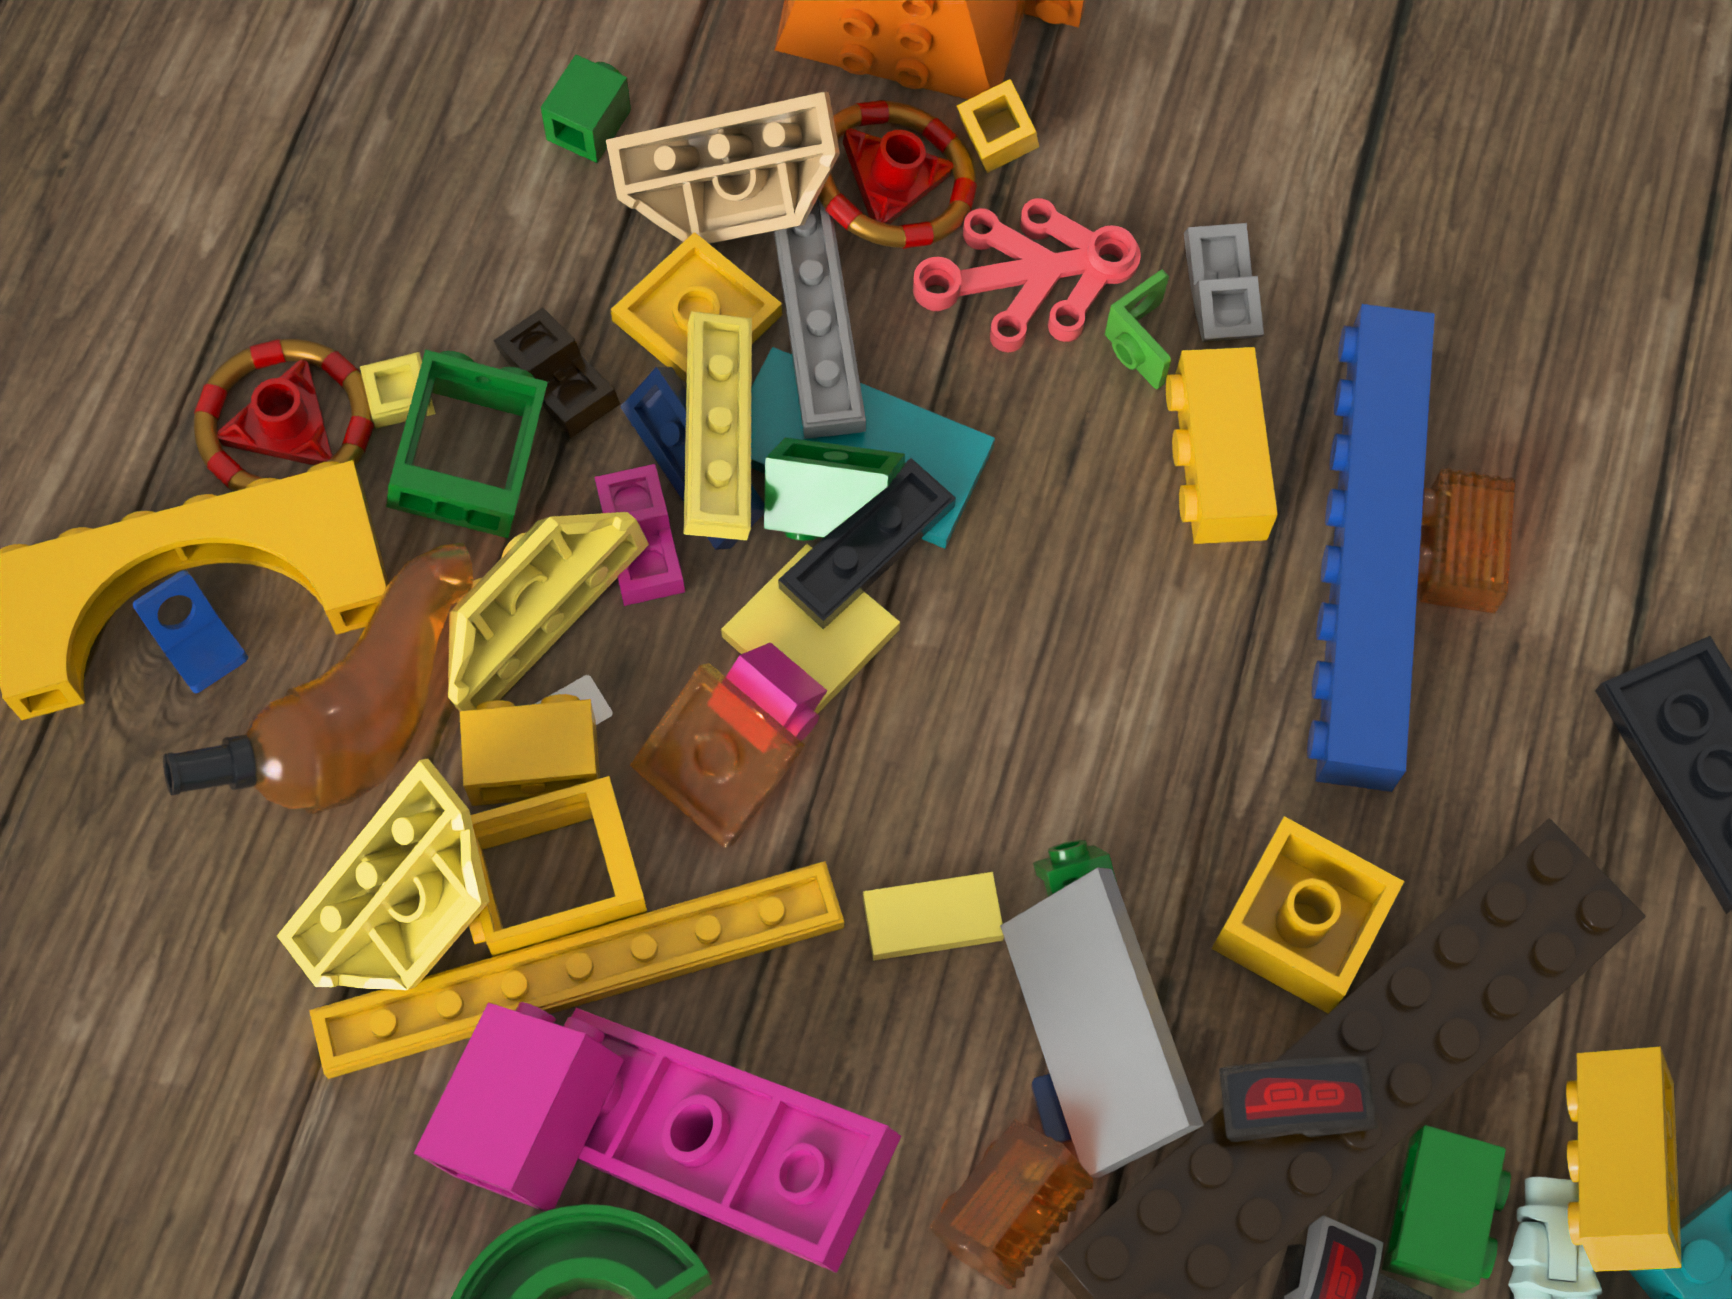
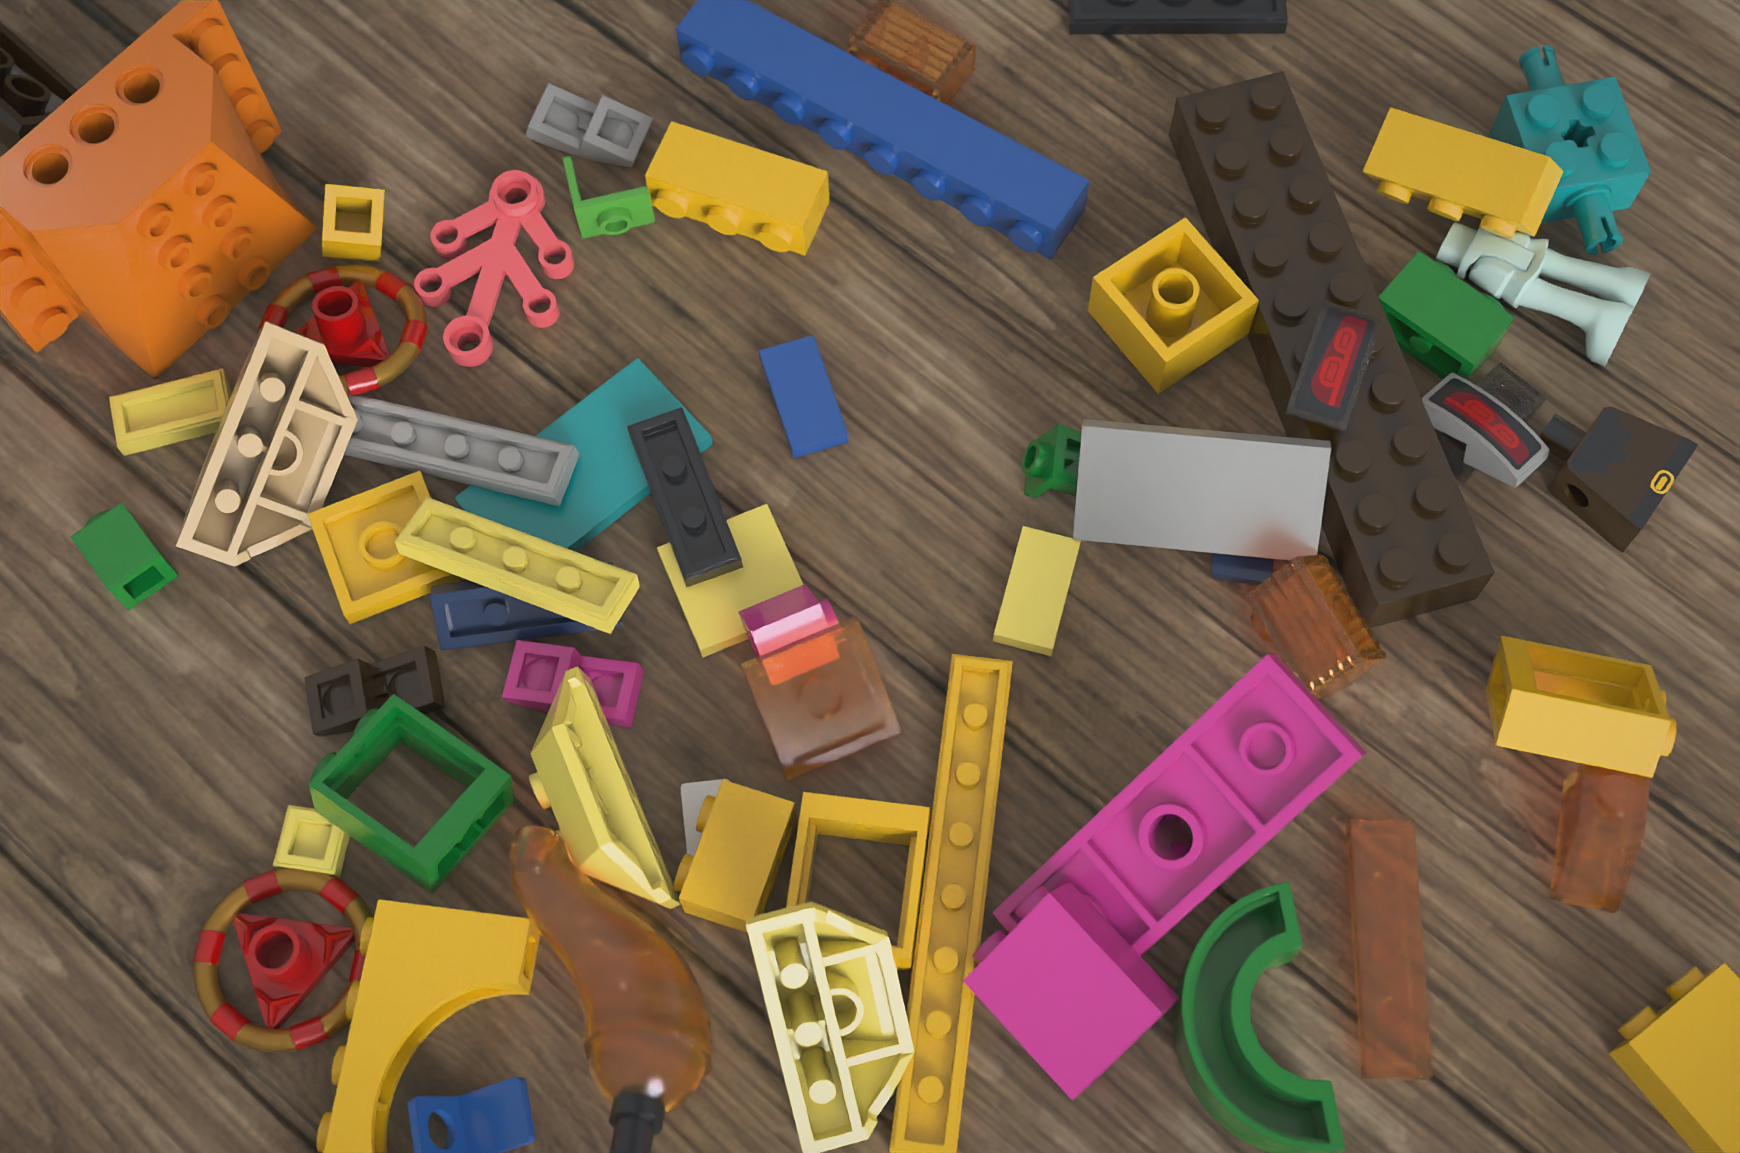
camera: 60 degrees left, 0 degrees up
slope [764,437,905,541] -> none
none -> light yellow tile [109,368,232,456]
none -> blue tile [759,335,849,459]

